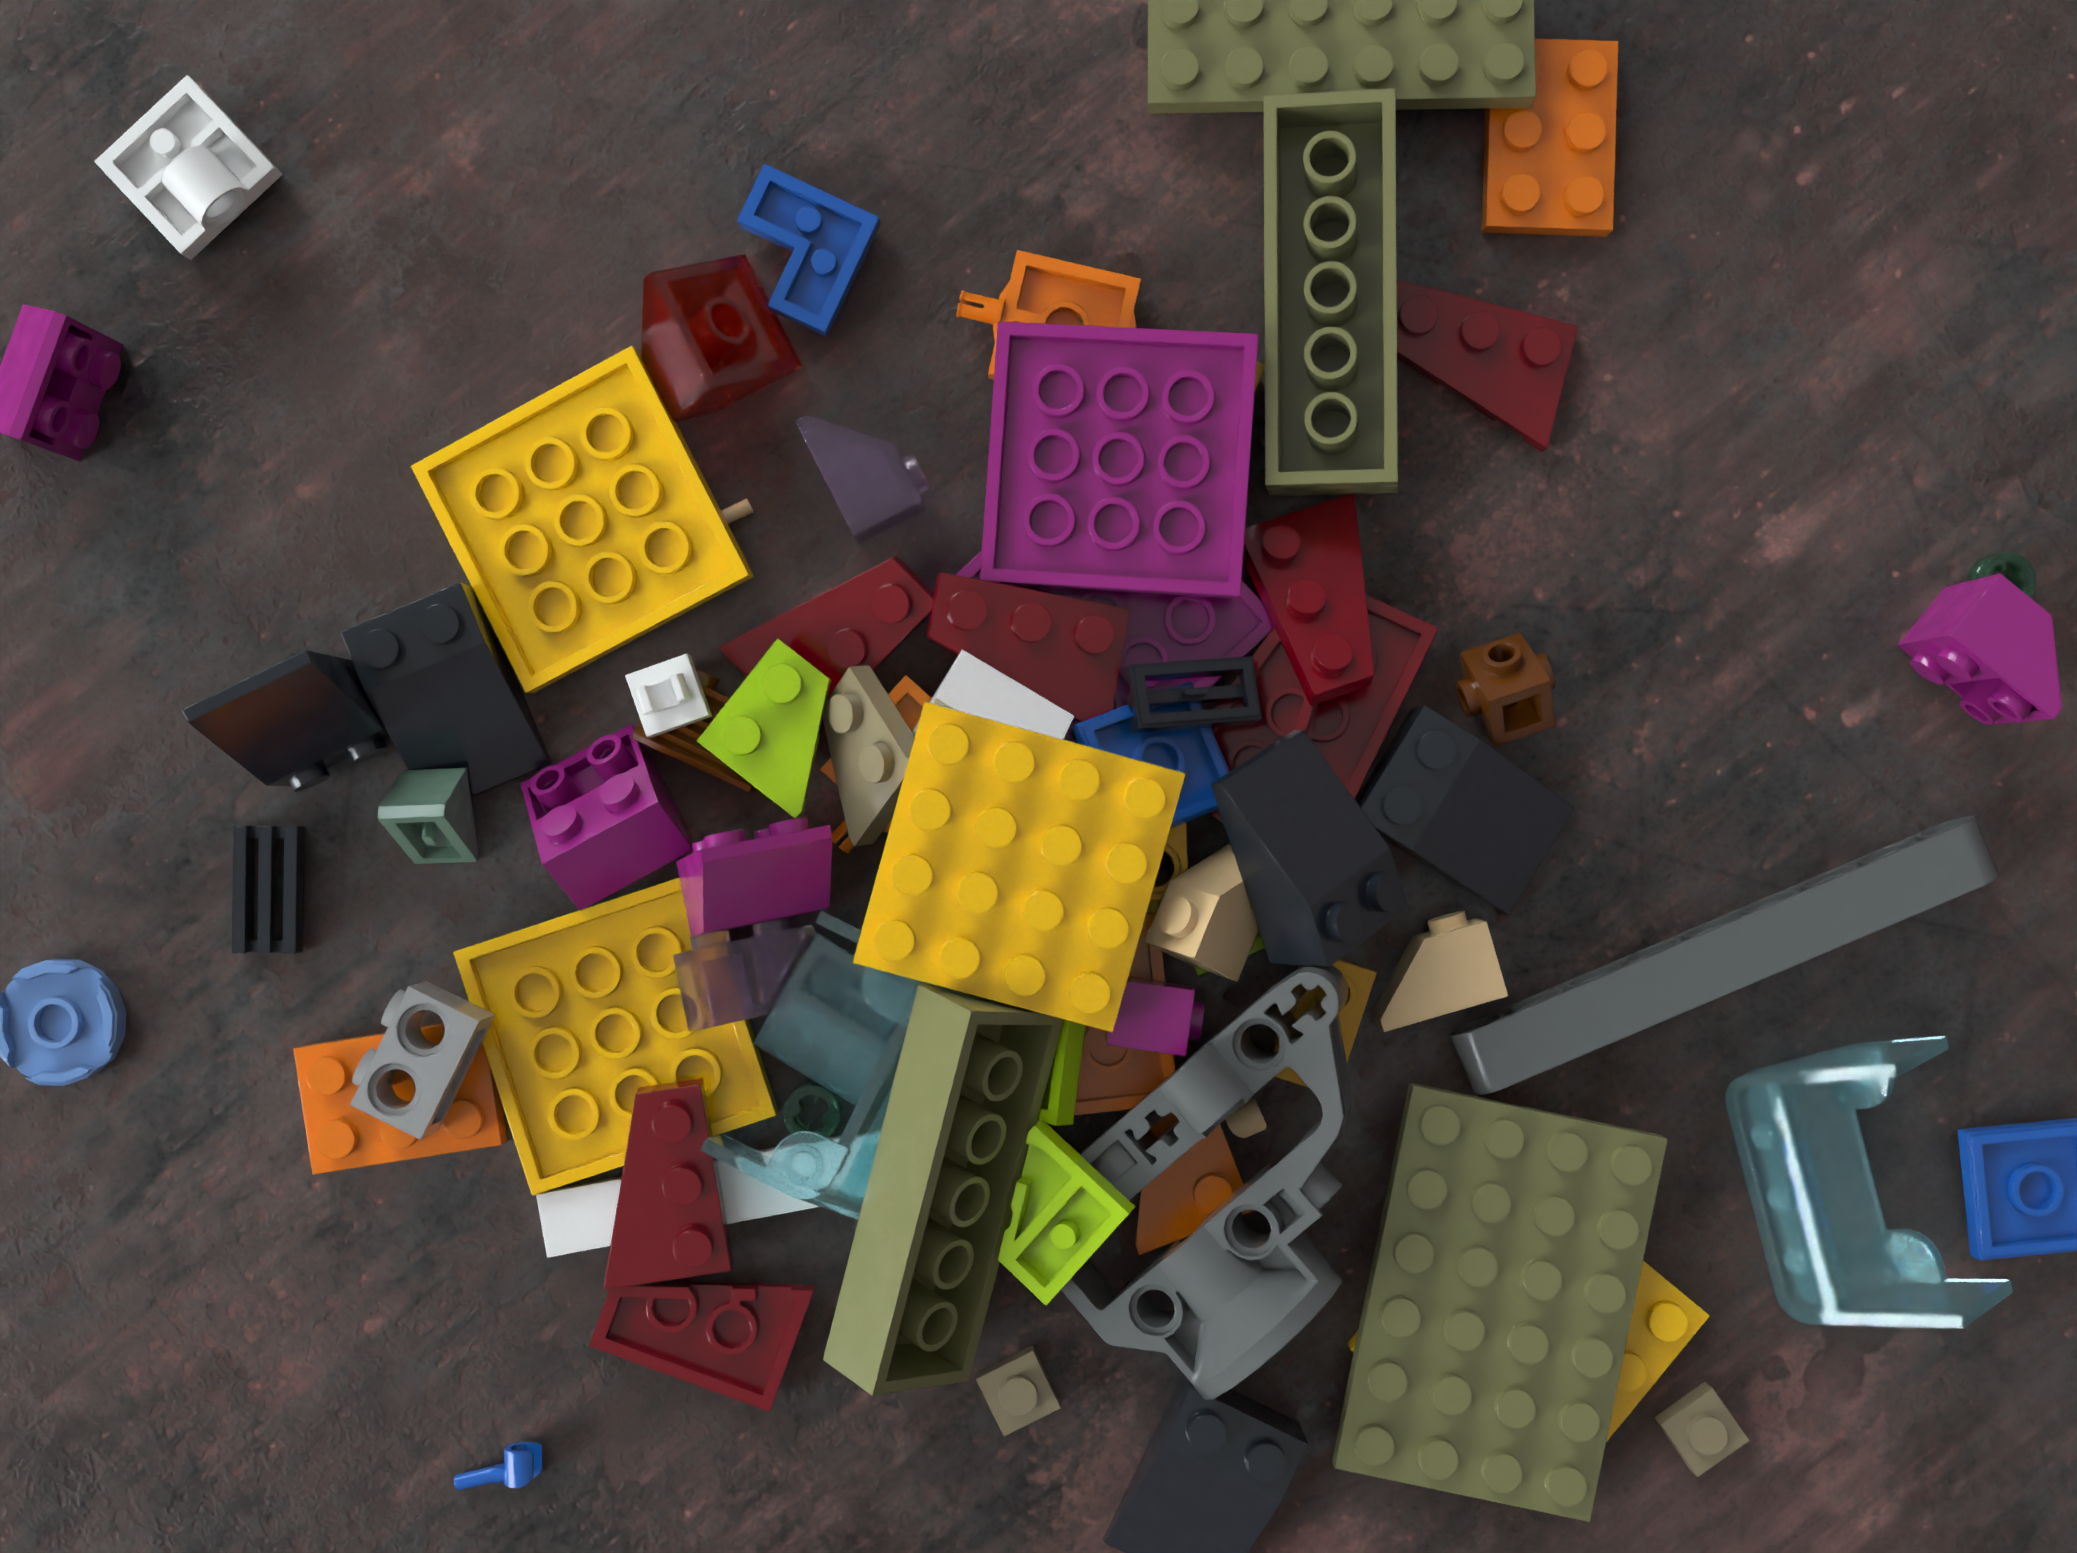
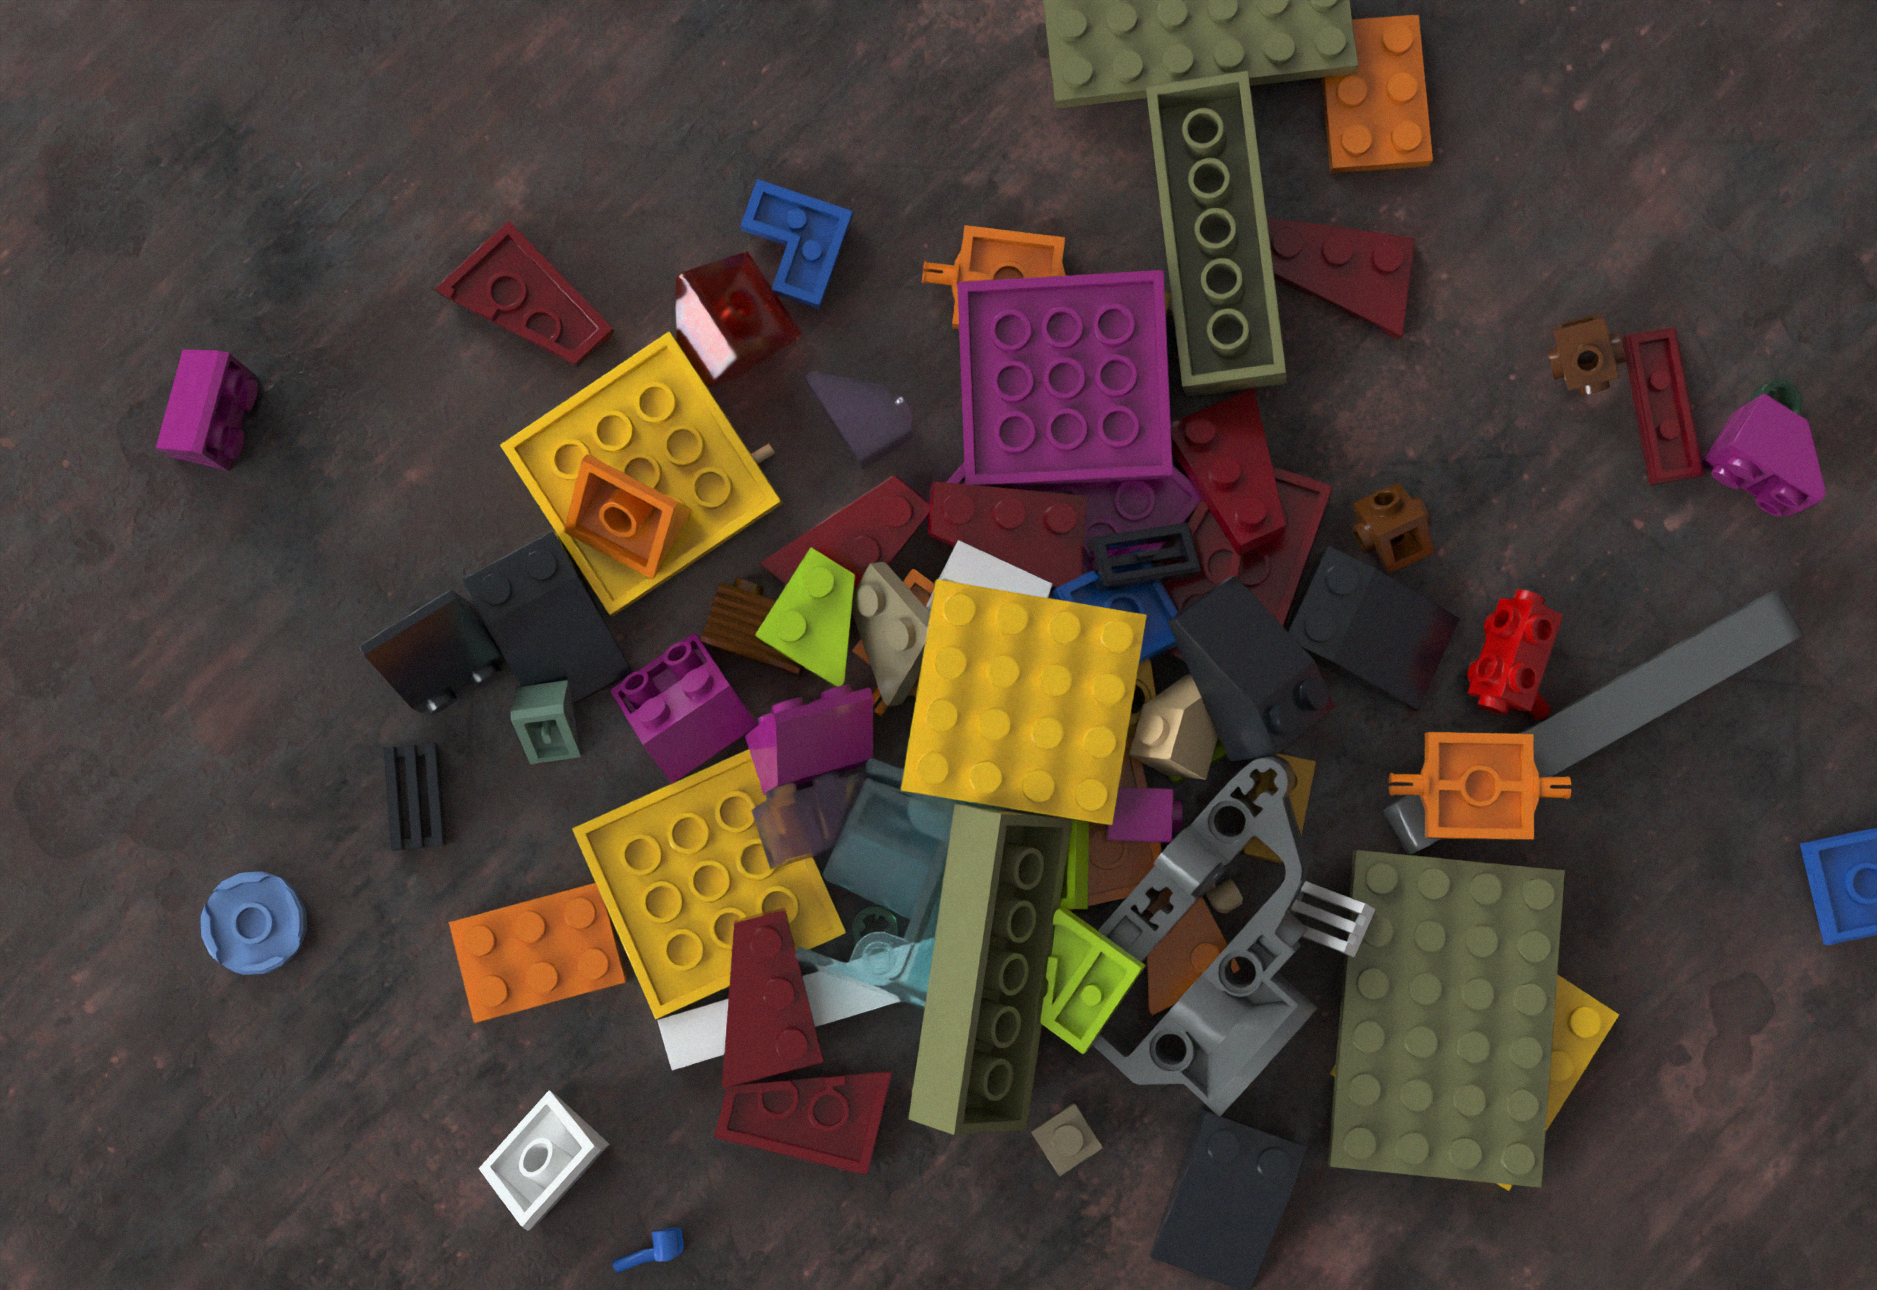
camera: 10 degrees left, 5 degrees down
white plate [94,75,283,260] -> none
light grey brick [350,981,495,1140] -> none
white tile [625,654,712,738] -> none
tan slope [1370,911,1508,1032] -> none
dark tan plate [1654,1382,1750,1477] -> none
clear light blue windscreen [1725,1036,2013,1329] -> none
none -> dark red wing [434,220,615,367]
none -> white slope [479,1090,609,1231]
none -> orange slope [563,454,692,579]
none -> white tile [1290,881,1375,957]
none -> orange plate [1389,732,1571,840]
none -> red brick [1467,589,1563,720]
none -> reddish brown brick [1547,312,1626,395]
none -> dark red tile [1622,327,1704,486]

